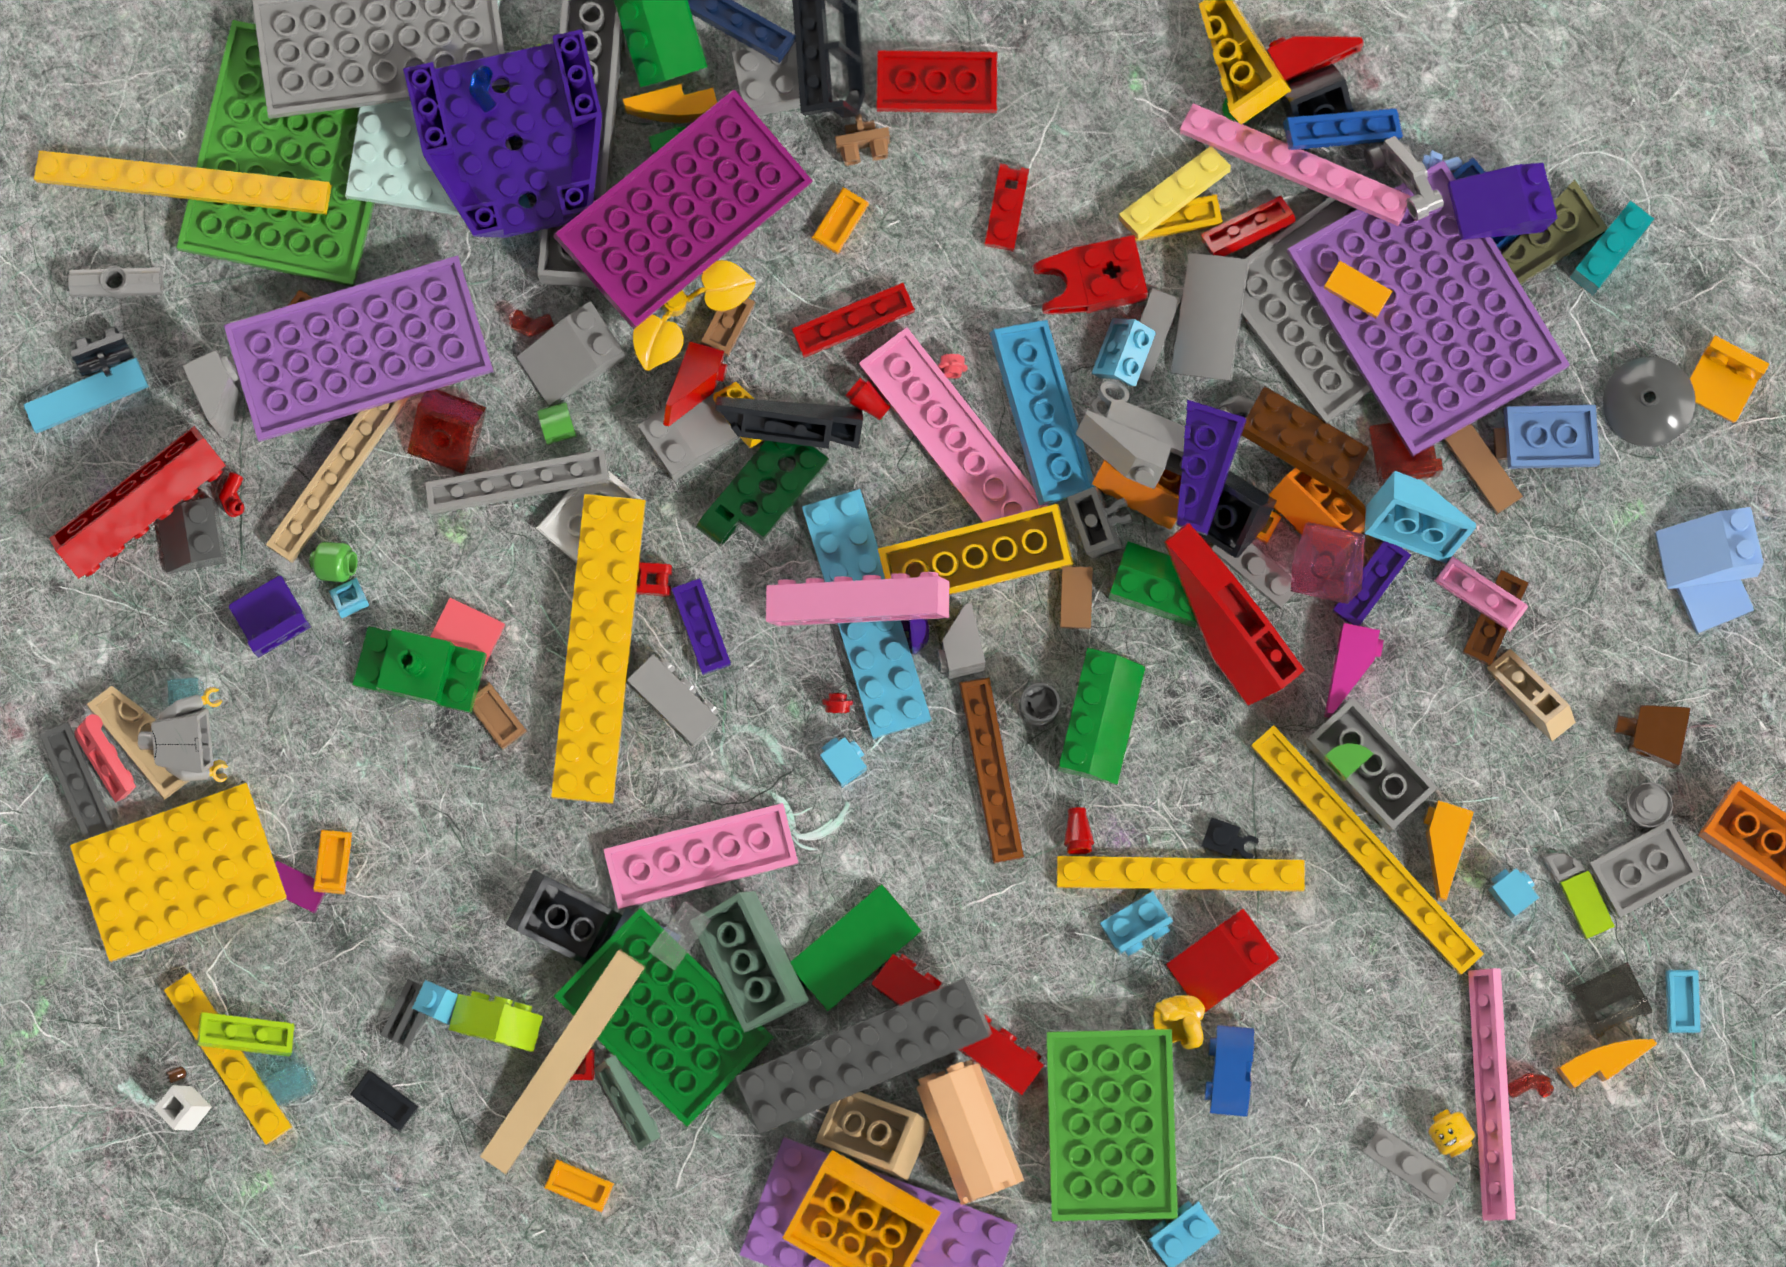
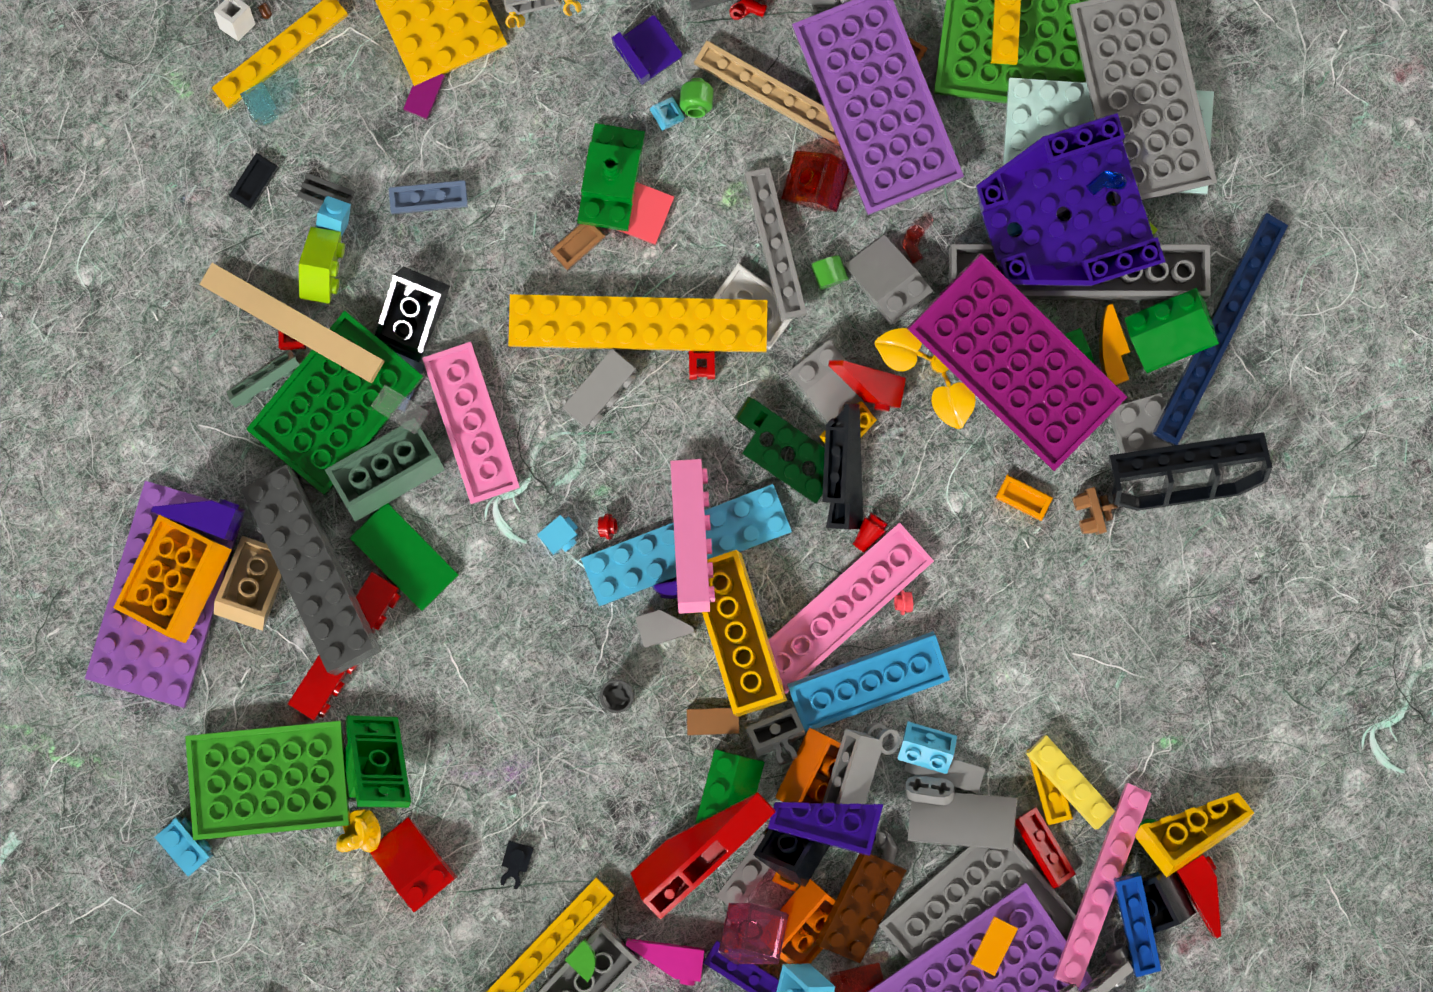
camera: 85 degrees right, 5 degrees up
lime plate [197,1012,295,1057] -> none
light orange tile [314,830,352,894] -> none
light orange tile [544,1159,614,1213] -> none
dark purple plate [672,578,731,675] -> none
medium nougat plate [701,298,755,357] -> none
red plate [792,283,915,358] -> none
red plate [877,50,998,113] -> none
light nougat brick [916,1059,1024,1205] -> none
dark orange tile [959,677,1024,864] -> none
red plate [984,163,1030,252] -> none
red brick [1032,235,1148,315] -> none
yellow plate [1057,856,1305,892] -> none
green slope [1058,648,1145,785] -> none
red cone [1064,807,1094,855] -> none
light grey slope [1076,410,1172,489] -> none
medium azure bracket [1100,891,1173,956] -> none
blue brick [1204,1025,1254,1117] -> none
none -> dark purple slope [151,498,244,542]
none -> green brick [344,715,411,808]
none -> sand blue plate [389,180,468,215]
none -> light grey beam [905,775,954,805]

